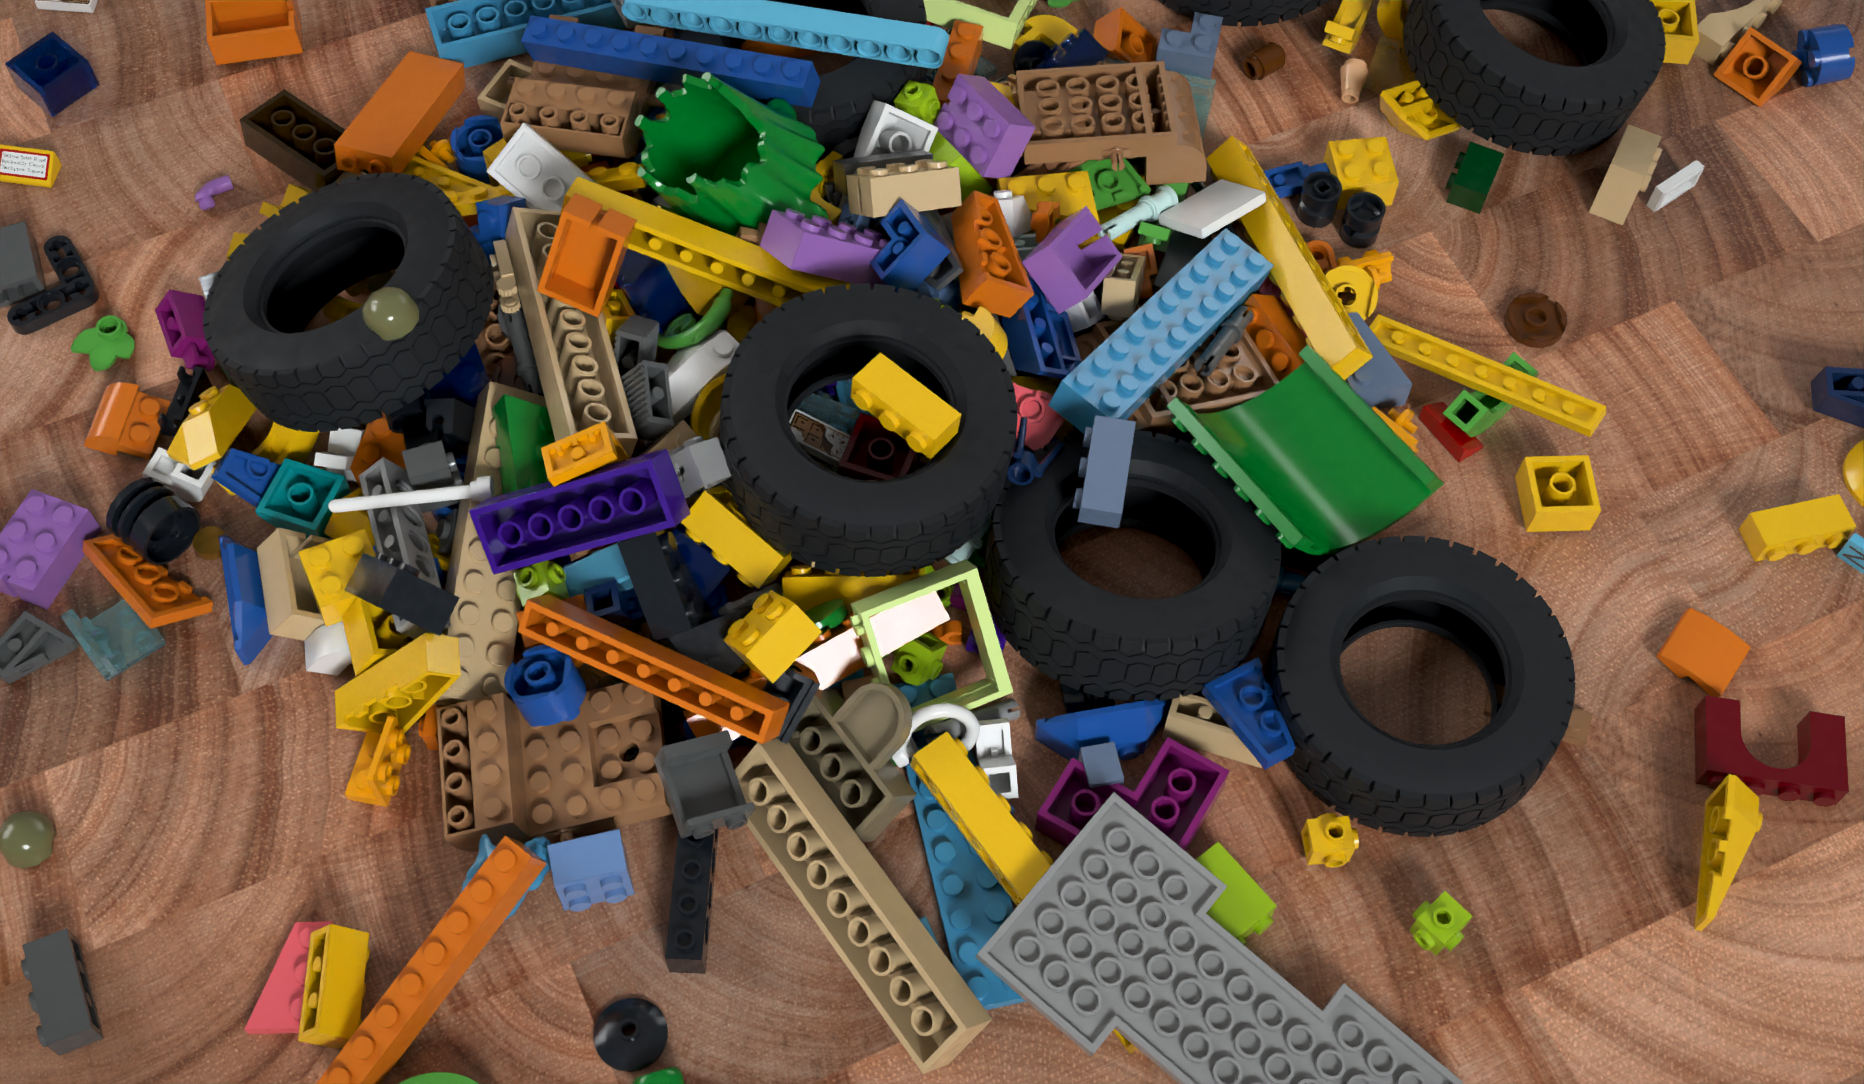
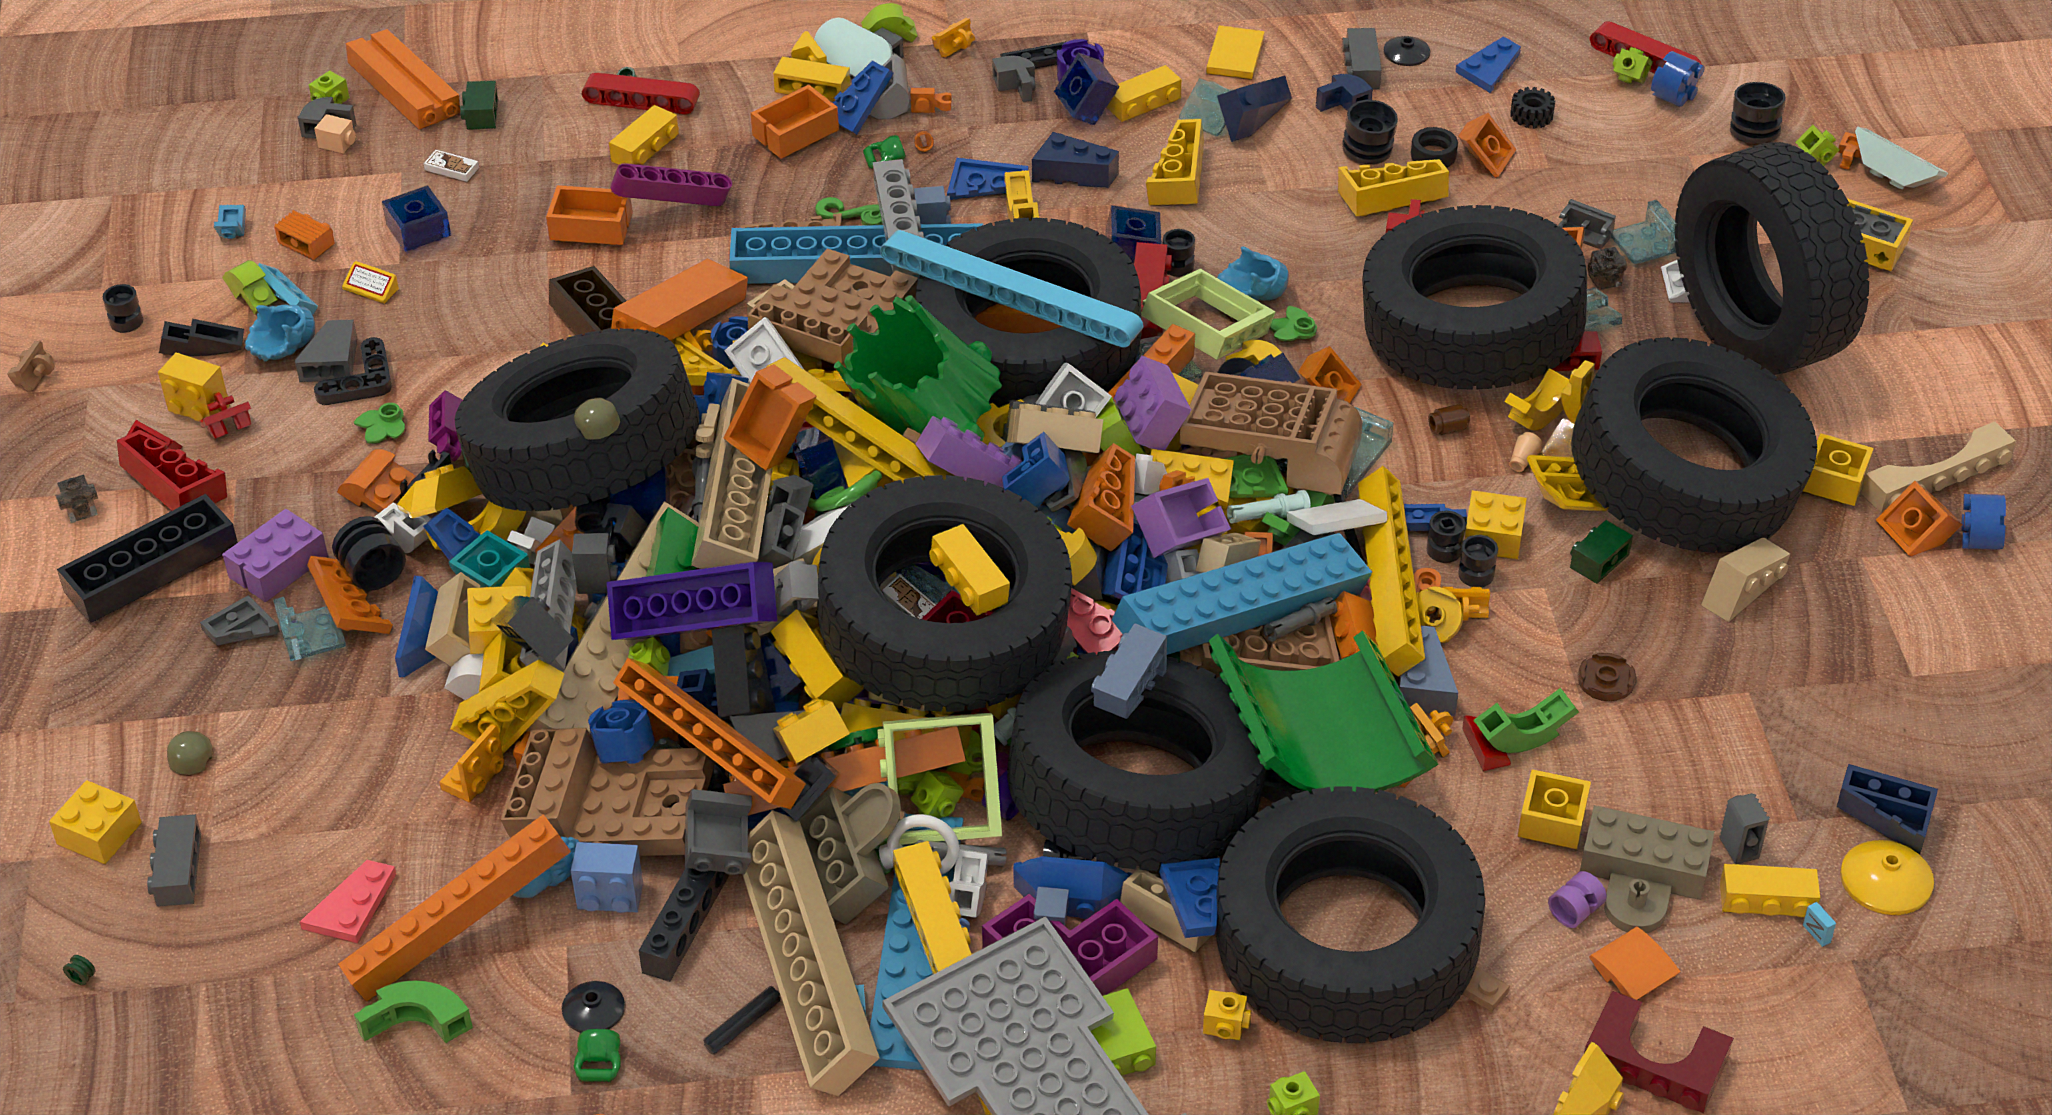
camera: 20 degrees right, 15 degrees down
pearl gold tile [193,526,226,560] -> none
medium lavender arm [195,175,234,211] -> none
yellow brick [298,924,370,1049] -> none
white piece [328,476,495,513] -> none
blue brick [521,15,821,108] -> none
light orange bracket [541,421,630,487] -> none
lime brick [894,80,941,125] -> none
dark blue plant [1007,417,1064,485] -> none
sand blue brick [1156,12,1223,82] -> none
yellow plate [1369,314,1606,437] -> none
white tile [1646,160,1704,212] -> none
none -> black axle [703,986,781,1054]
none -> medium lavender wheel [1548,871,1607,928]
none -> dark tan brick [1580,805,1715,933]
none -> dark grey brick [1719,793,1770,864]

